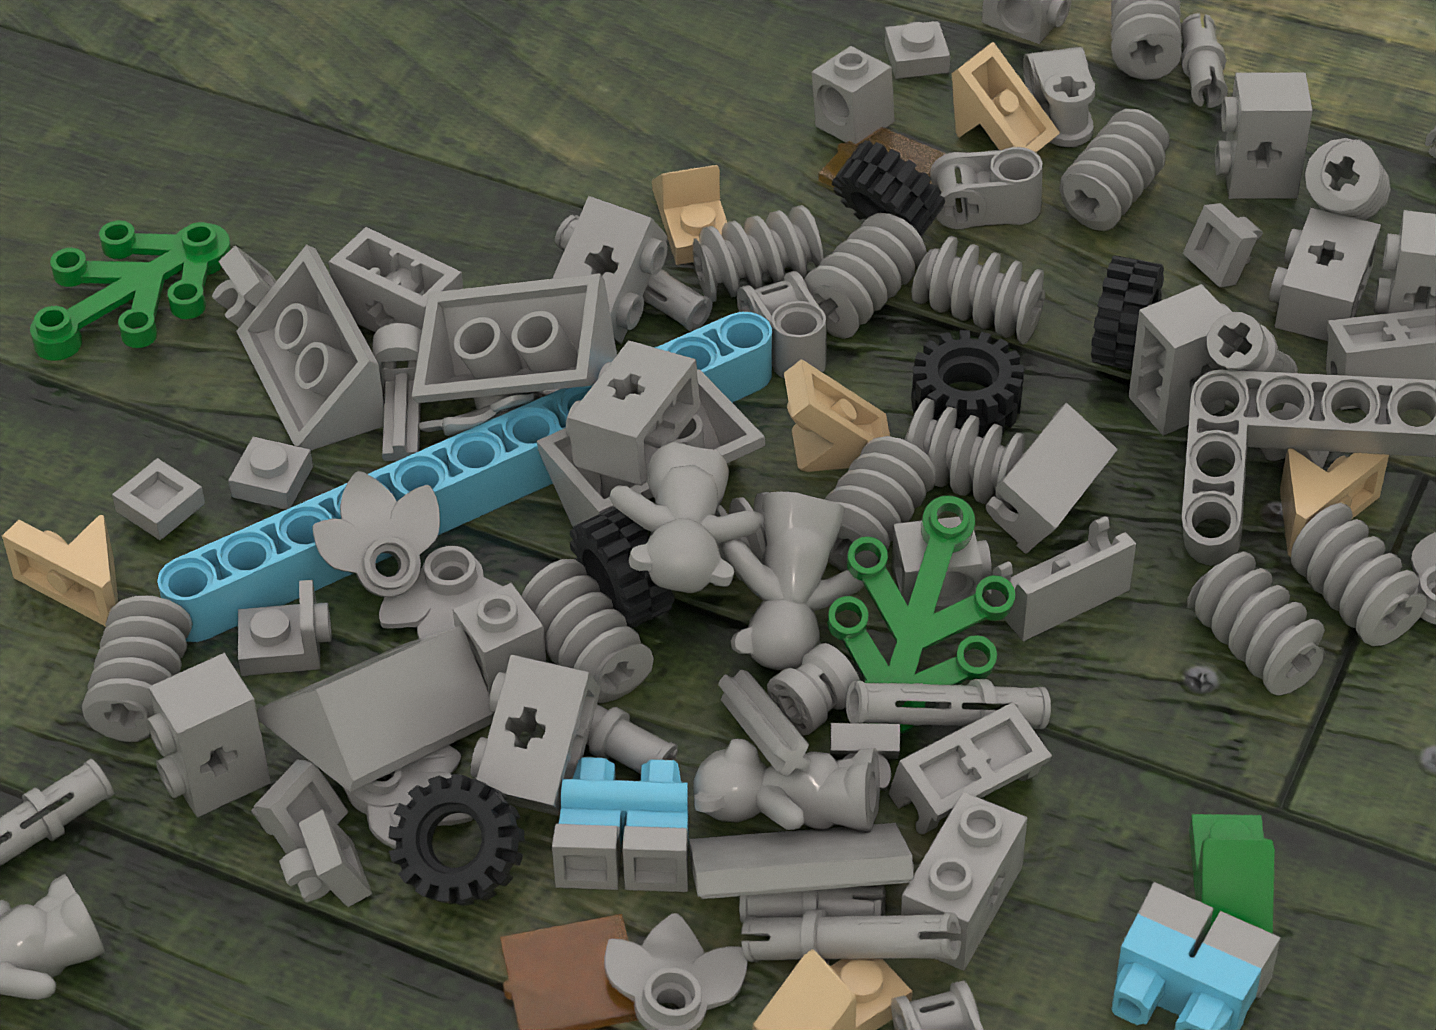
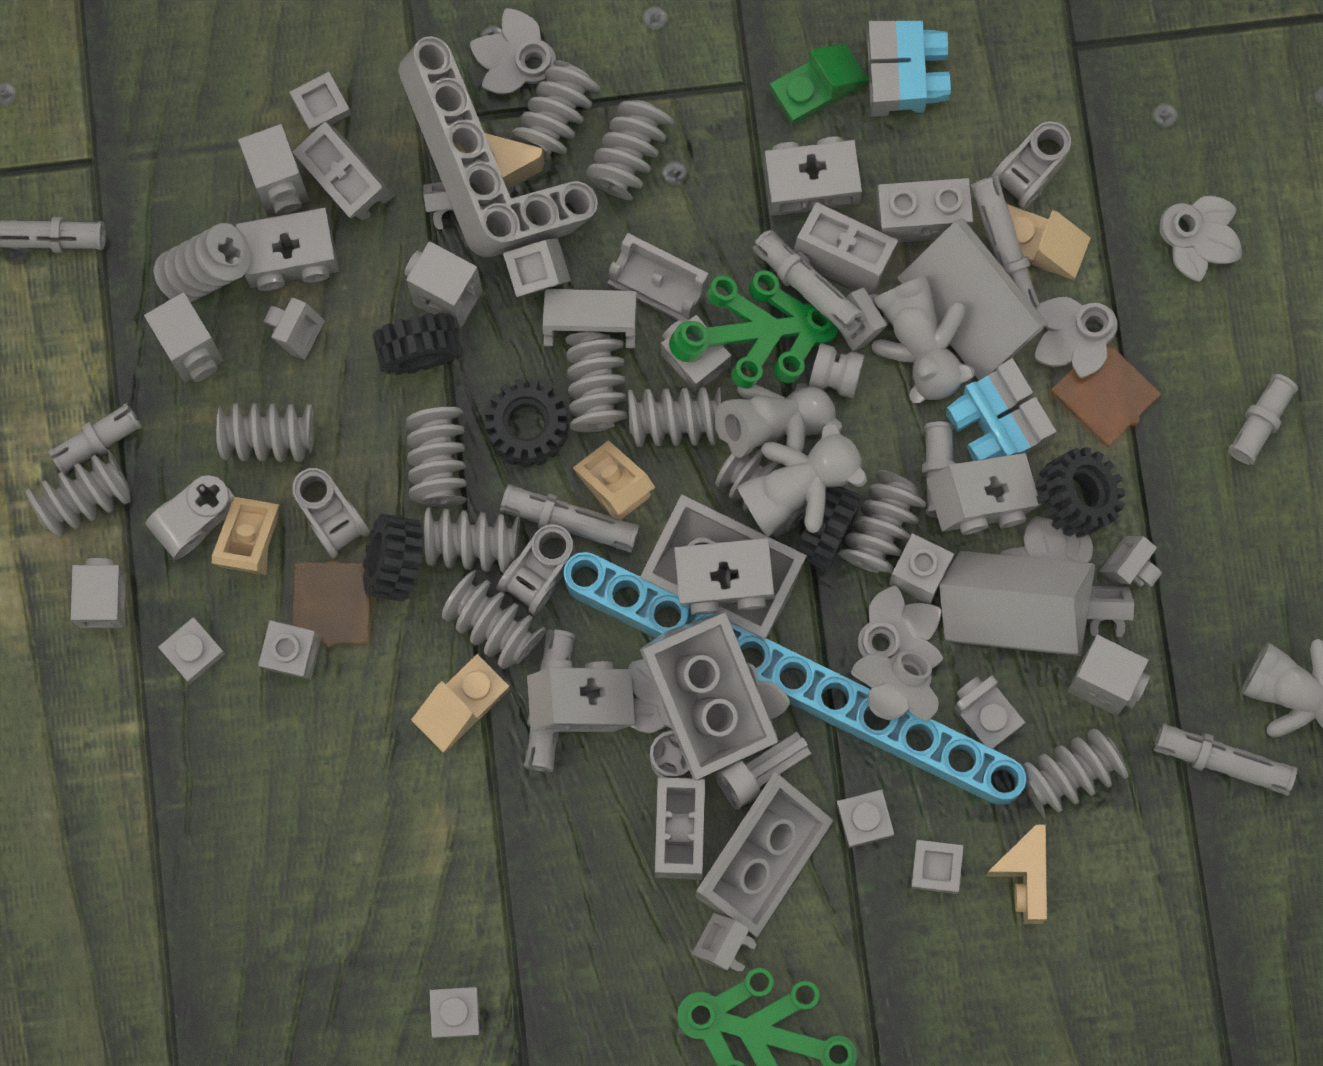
camera: 120 degrees left, 30 degrees up
light grey axle [718,670,811,776] -> none
light grey pin [1207,312,1298,373] -> none
none -> light grey plate [430,987,480,1039]
none -> light grey pin [500,484,640,553]
none -> light grey brick [503,238,571,297]
none -> light grey brick [764,137,862,216]

